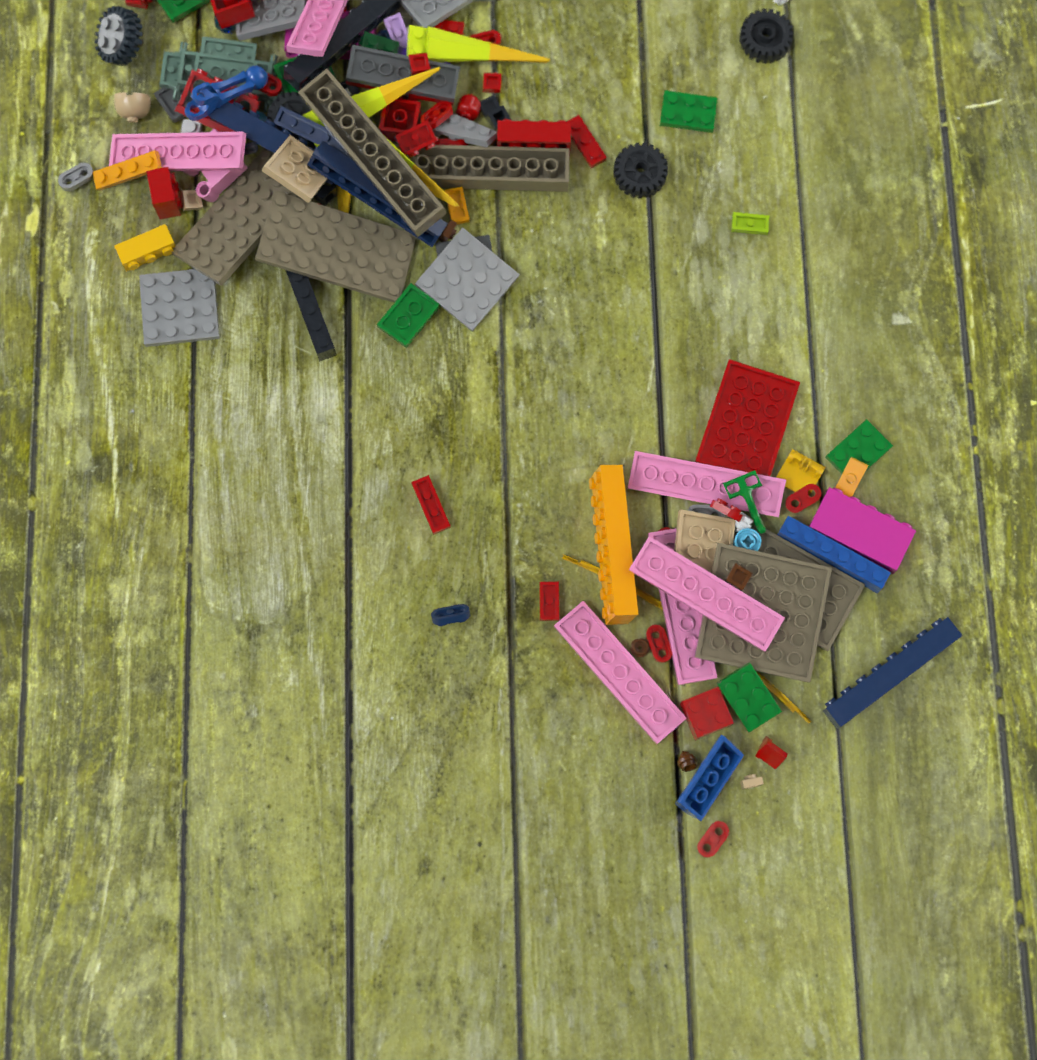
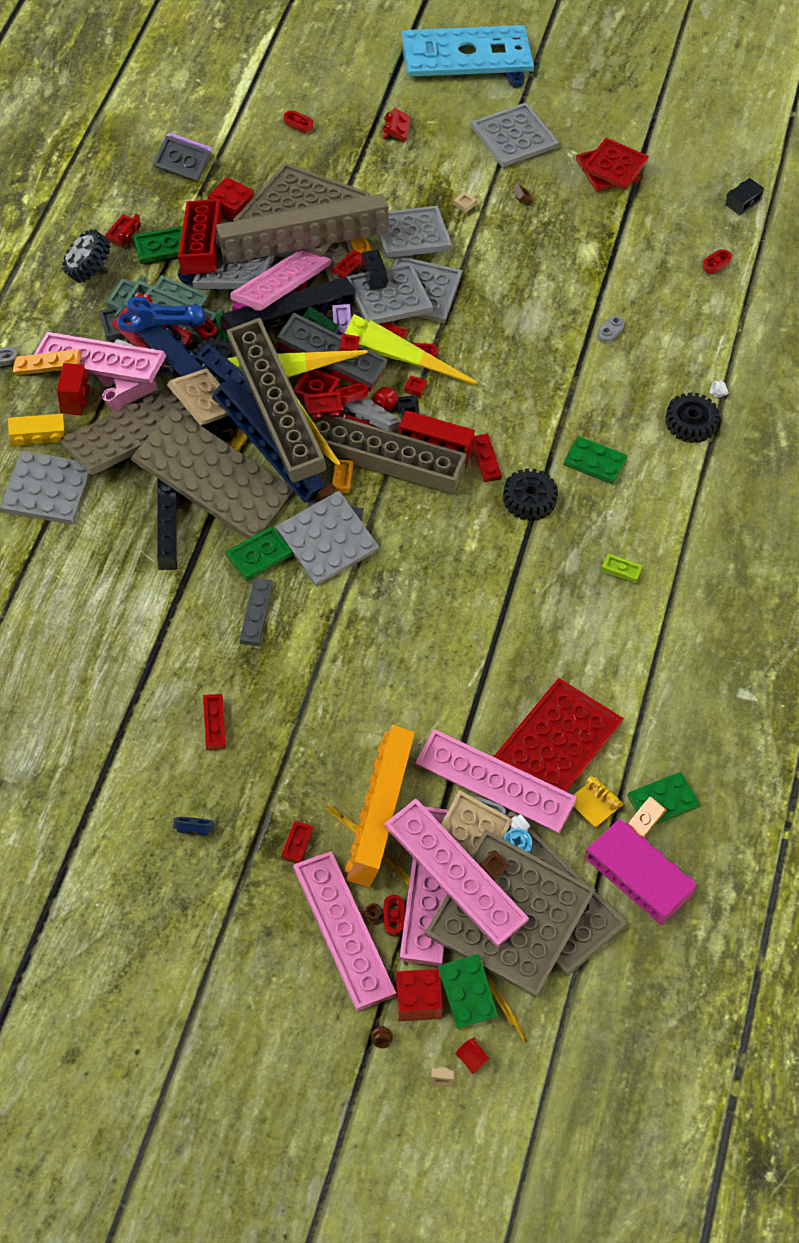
camera: 15 degrees right, 20 degrees down
tan cylinder [114,92,151,123] -> none
tan plate [180,190,203,211] -> none
blue slope [675,735,744,821] -> none
red plate [697,821,729,858] -> none
red plate [710,498,743,522] -> none
green piece [723,470,766,534] -> none
blue brick [777,516,891,593] -> none
red plate [785,484,821,513] -> none
dark blue brick [823,617,963,729] -> none
none -> dark grey plate [240,577,273,647]

